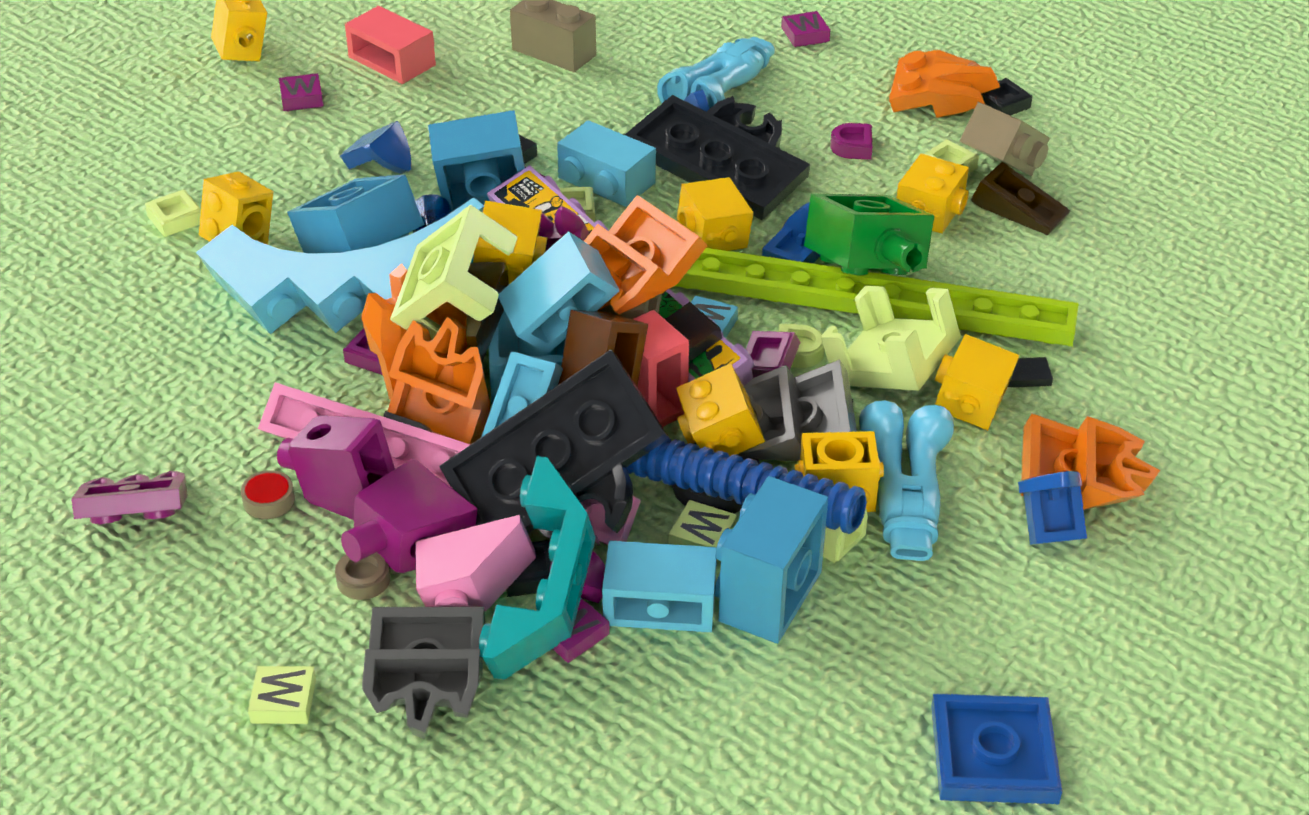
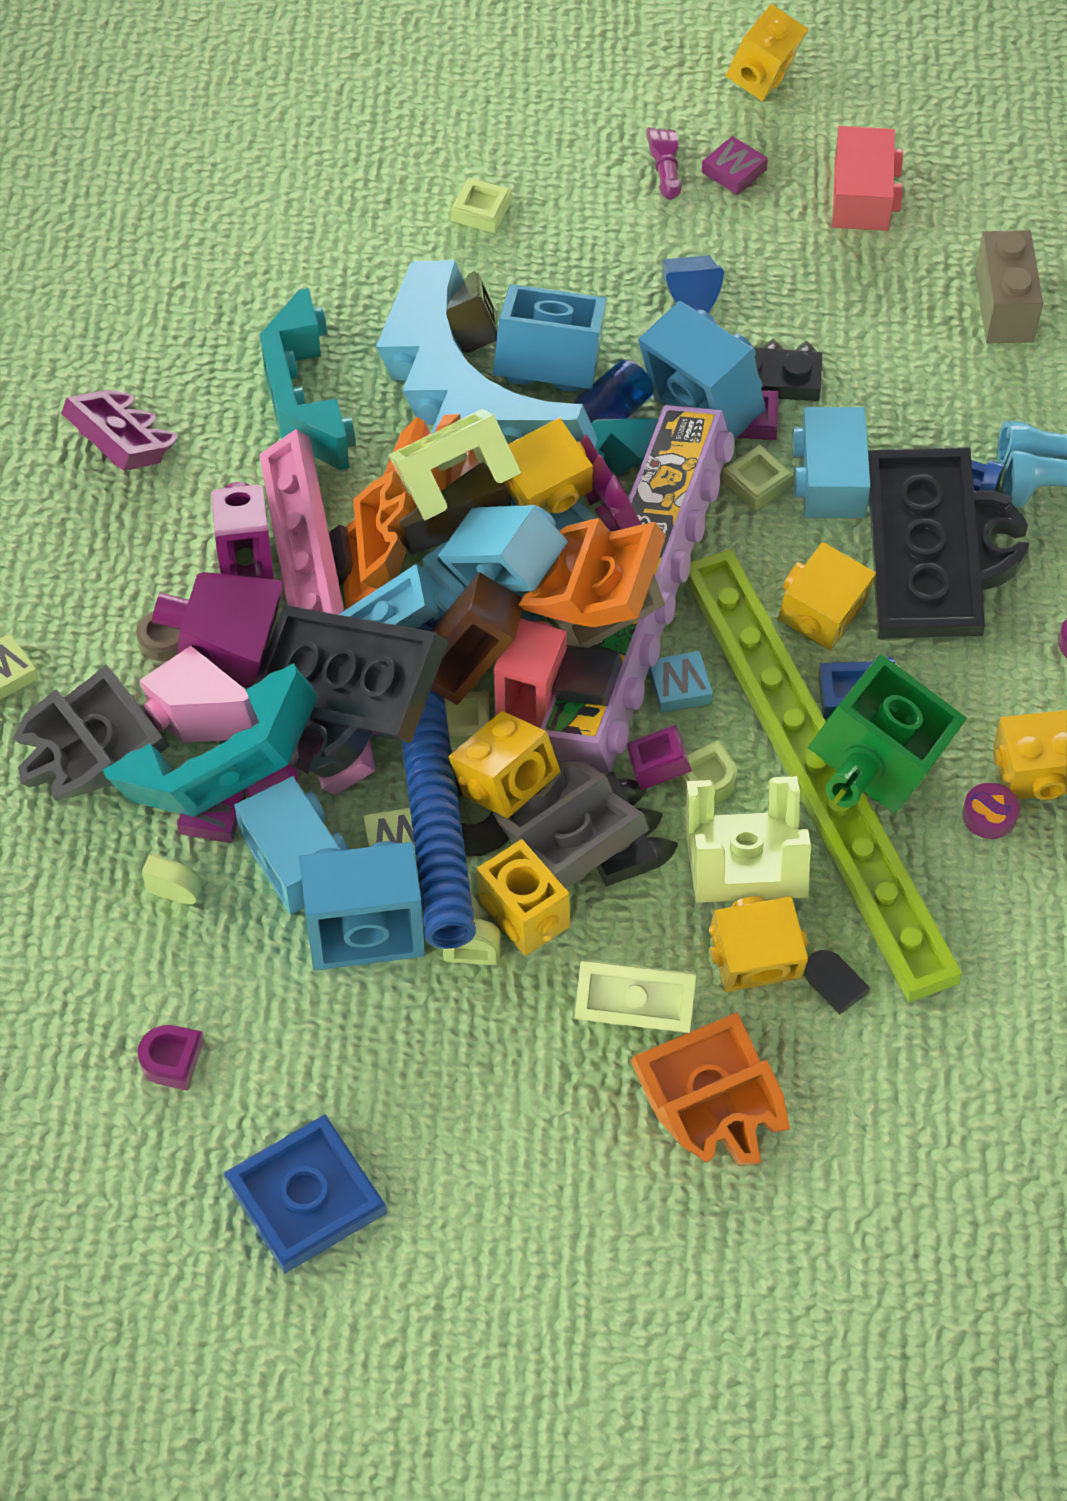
camera: 55 degrees right, 15 degrees up
yellow head [199,171,274,245] -> none
tile [241,470,295,519] -> none
medium azure piece [859,400,954,561] -> none
blue tile [1018,471,1087,545] -> none
none -> magenta tile [138,1025,205,1091]
none -> yellowish green tile [142,854,203,904]
none -> teal slope [259,288,356,470]
none -> dark brown slope [446,271,498,353]
none -> yellowish green panel [574,960,697,1033]
none -> magenta piece [646,127,682,200]
none -> magenta tile [962,782,1020,839]

